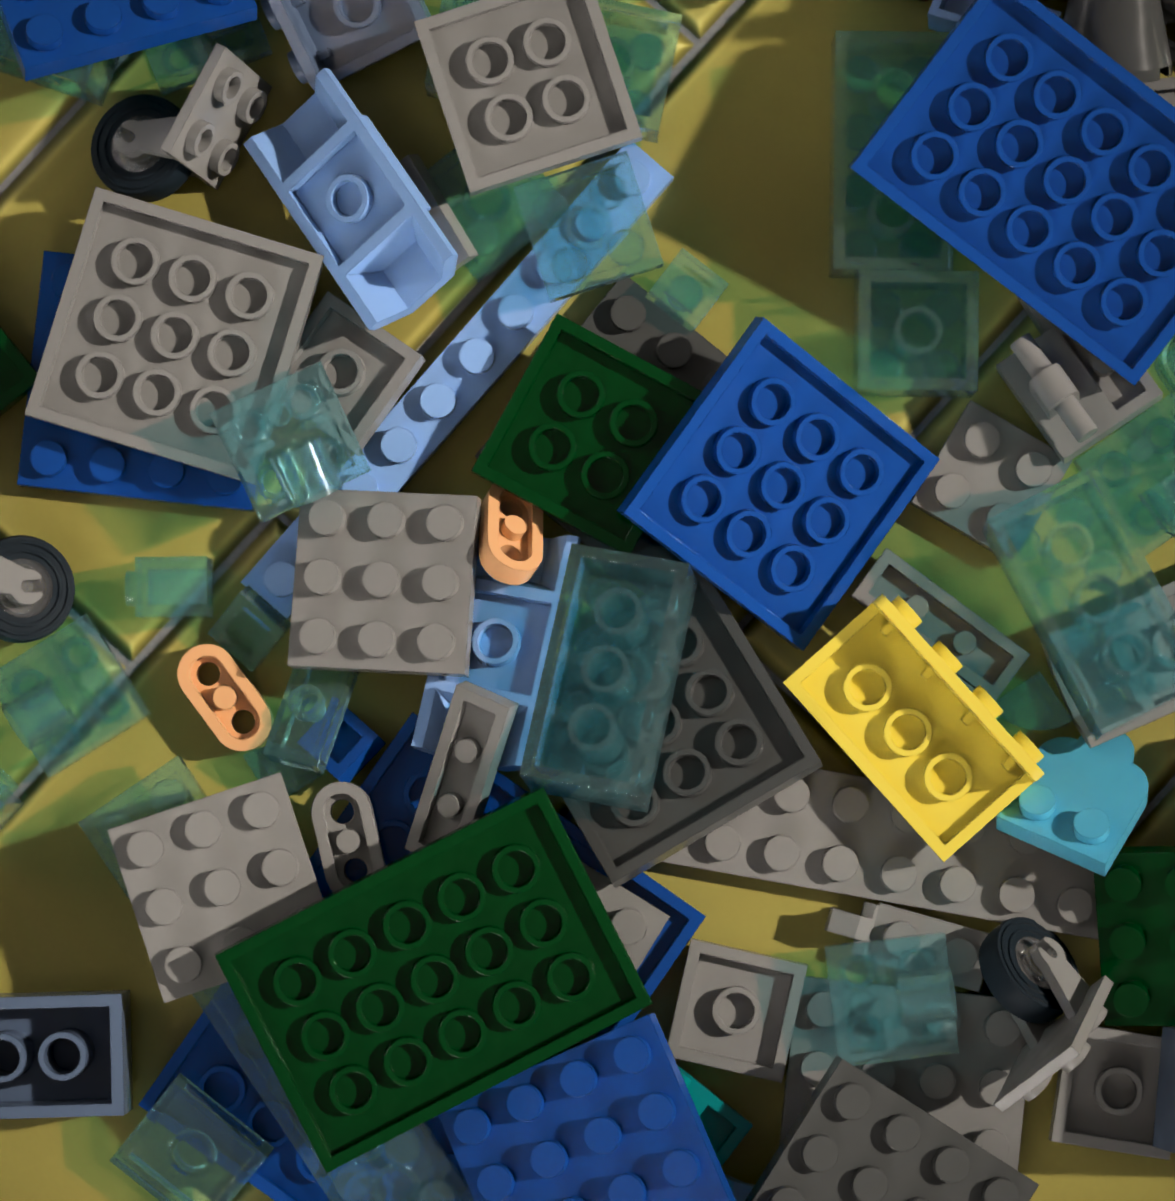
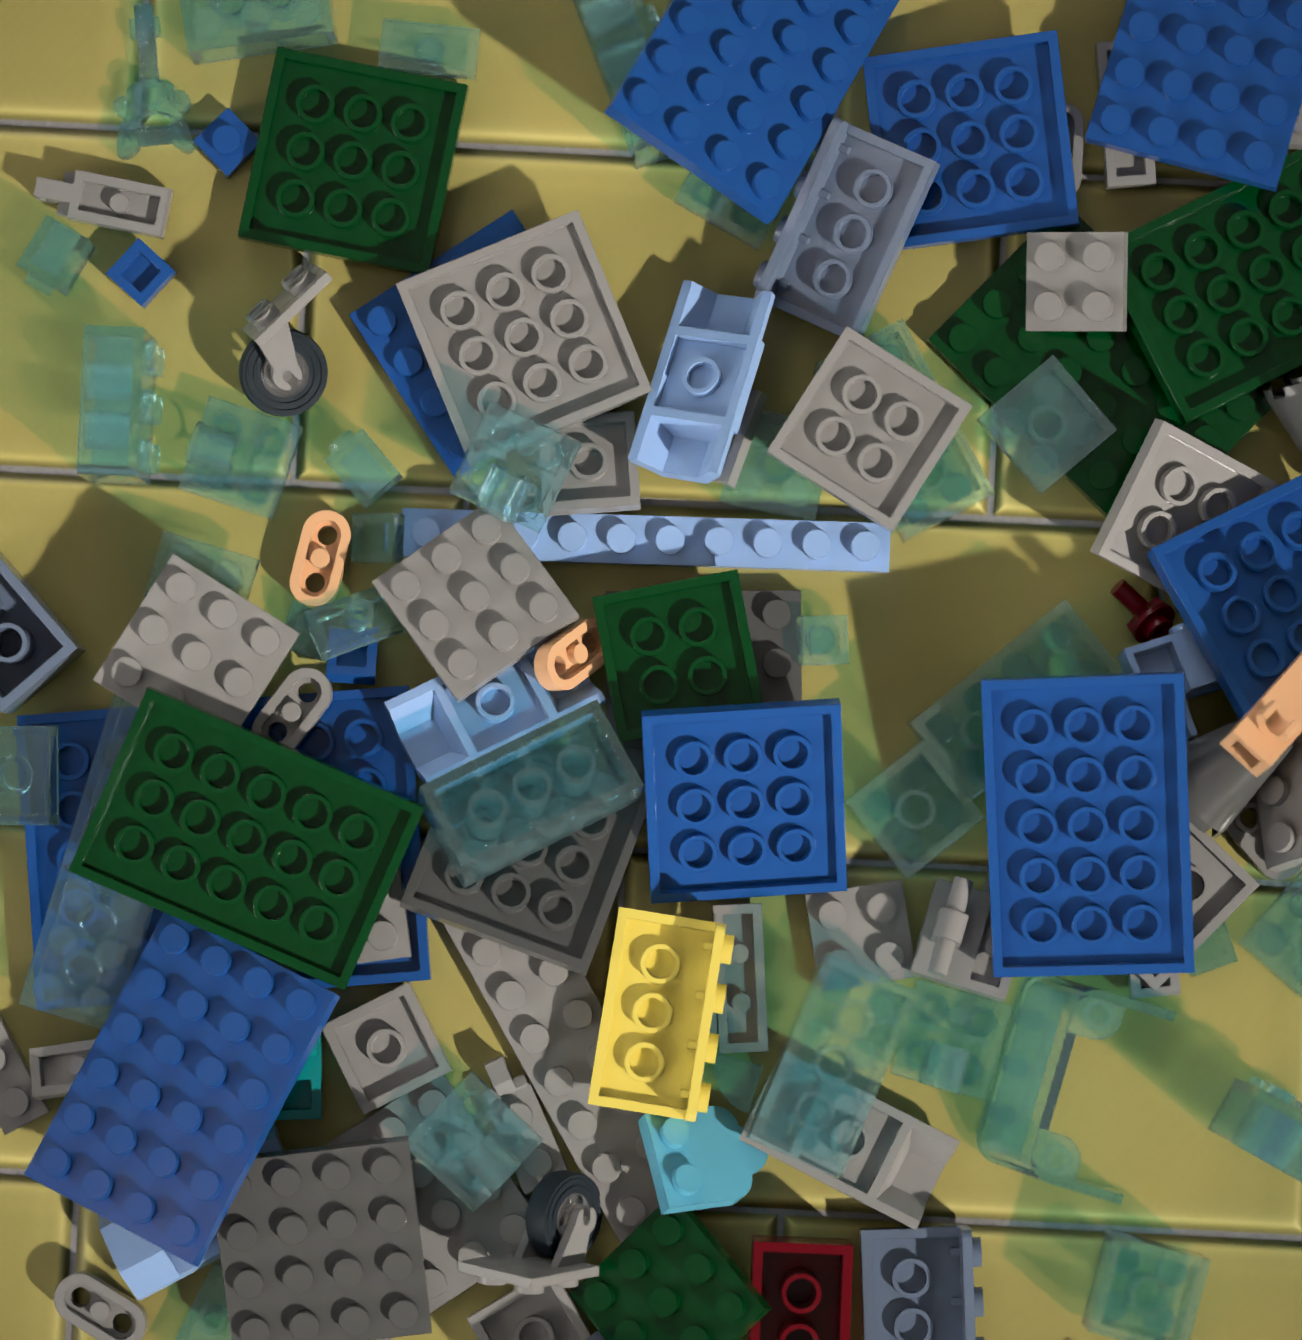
camera: 50 degrees right, 0 degrees up
light grey plate [91,43,272,202] -> none
light grey plate [405,681,519,852] -> none
clear light blue plate [513,151,664,303] -> none

